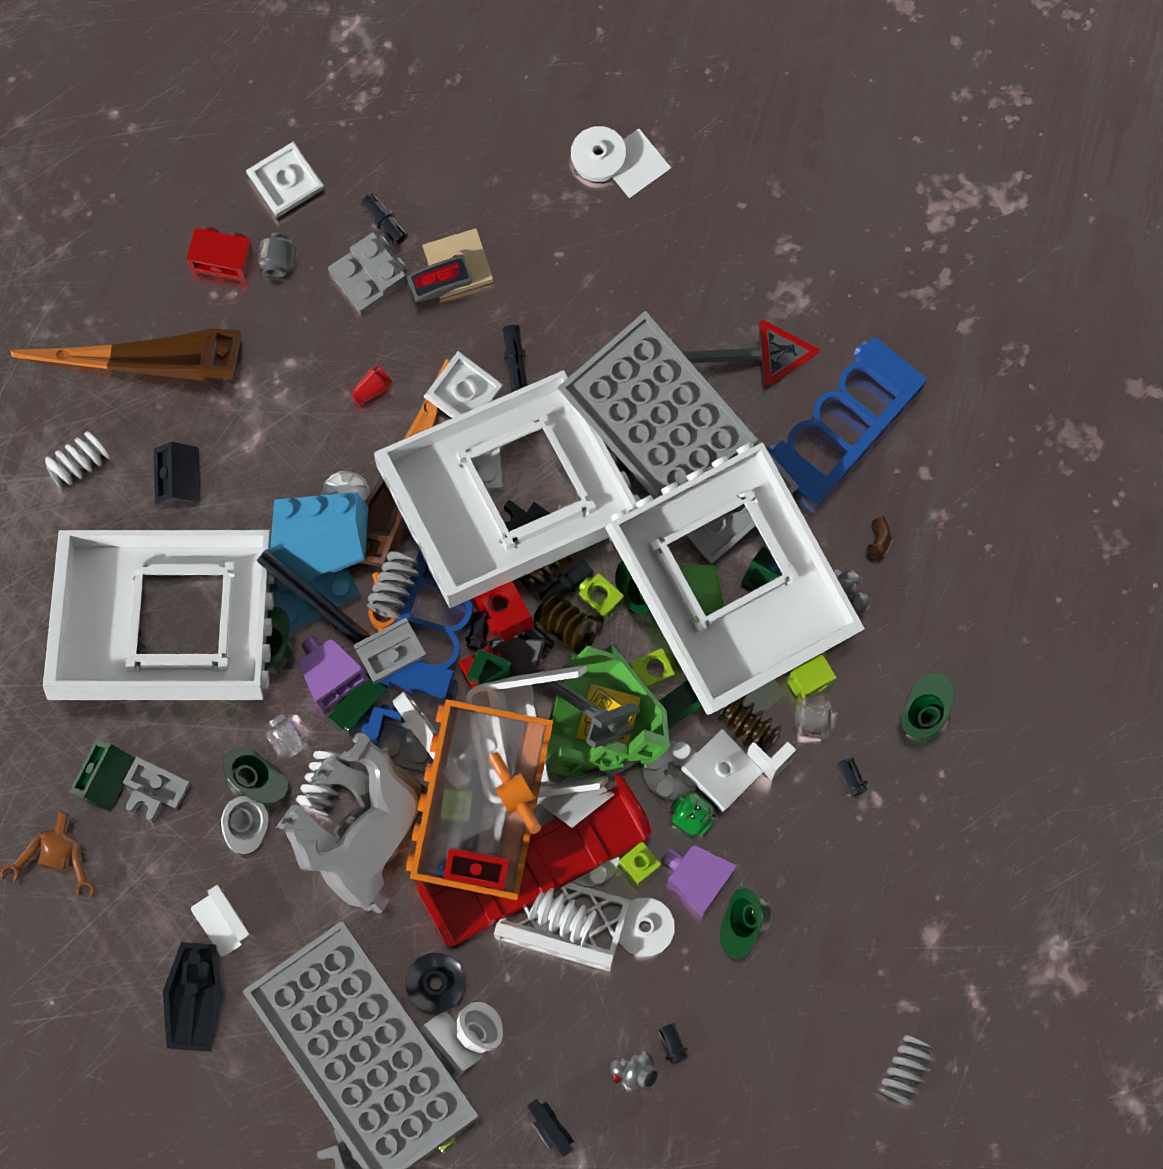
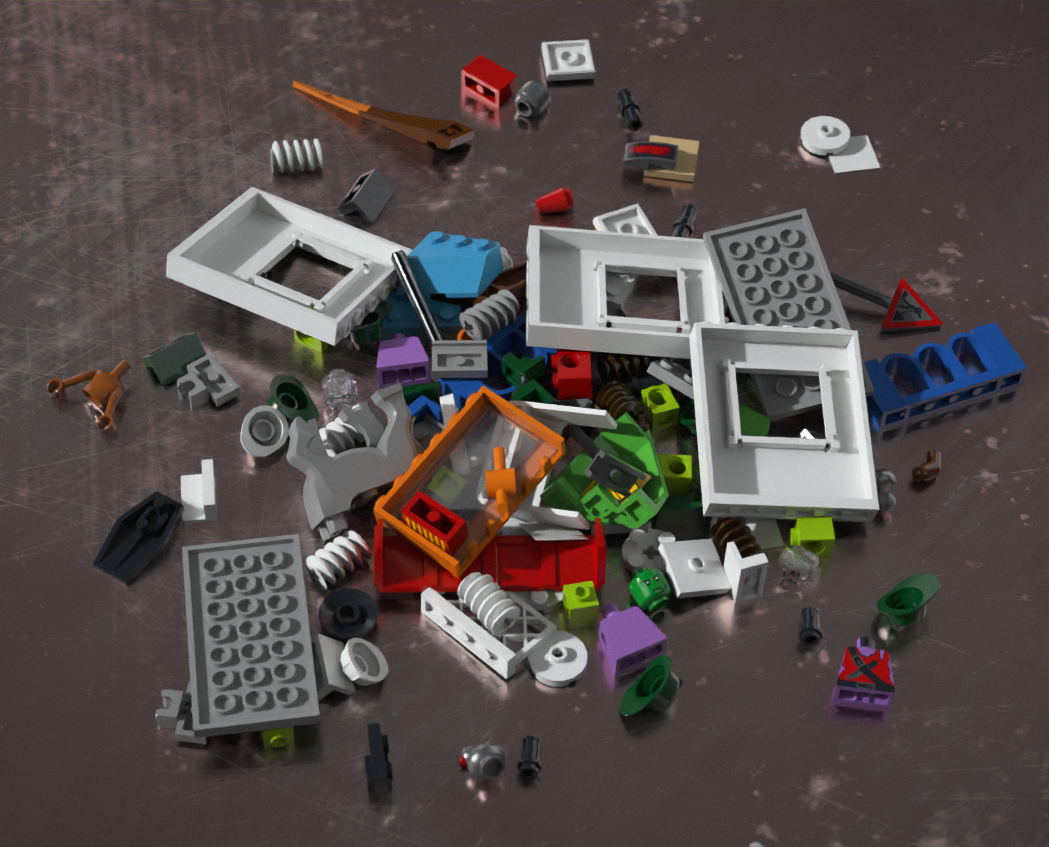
camera: 25 degrees right, 25 degrees down
light grey plate [327,232,408,314] -> none
none -> white piece [306,530,372,590]
none -> dark green panel [502,353,545,389]
none -> light grey plate [646,359,694,400]
none -> torso [833,637,895,709]

